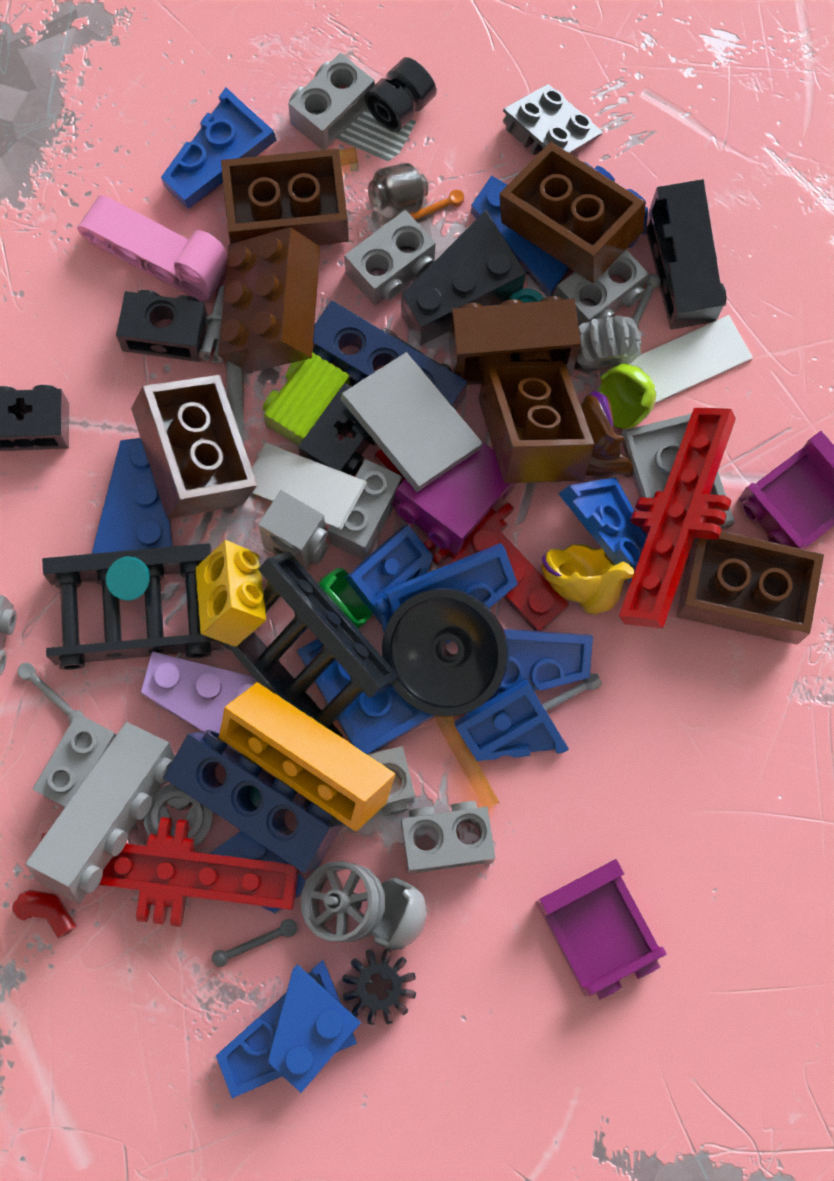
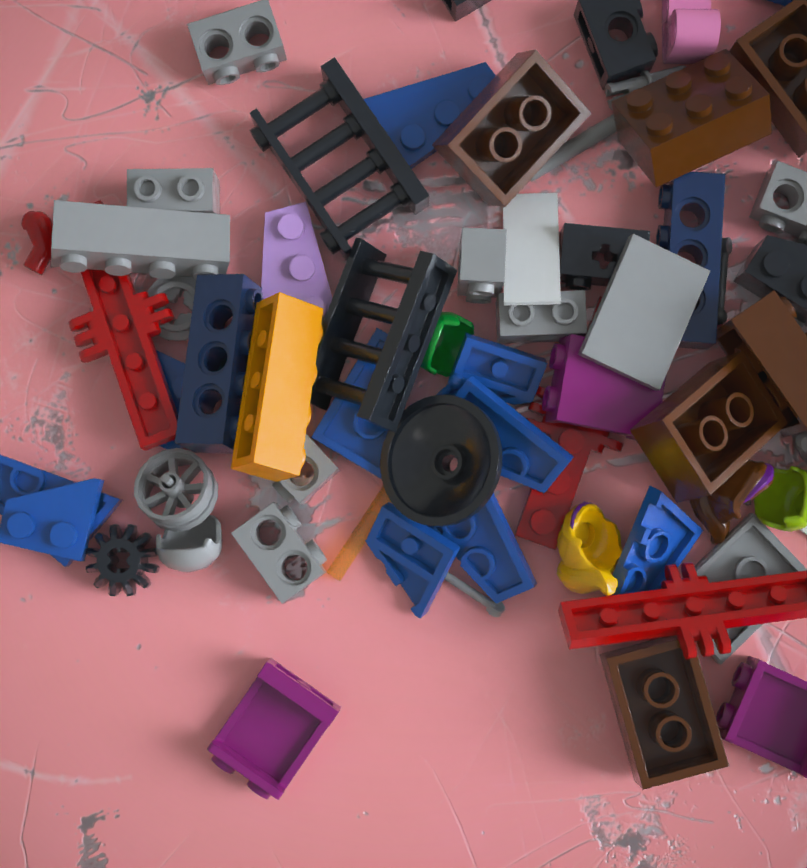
camera: 70 degrees right, 10 degrees up
light grey hinge [18,663,84,724] -> none
teal tile [106,556,150,601] -> none
yellow brick [196,540,266,647] -> none
dark grey hinge [211,919,297,967] -> none
lime brick [262,352,350,446] -> none

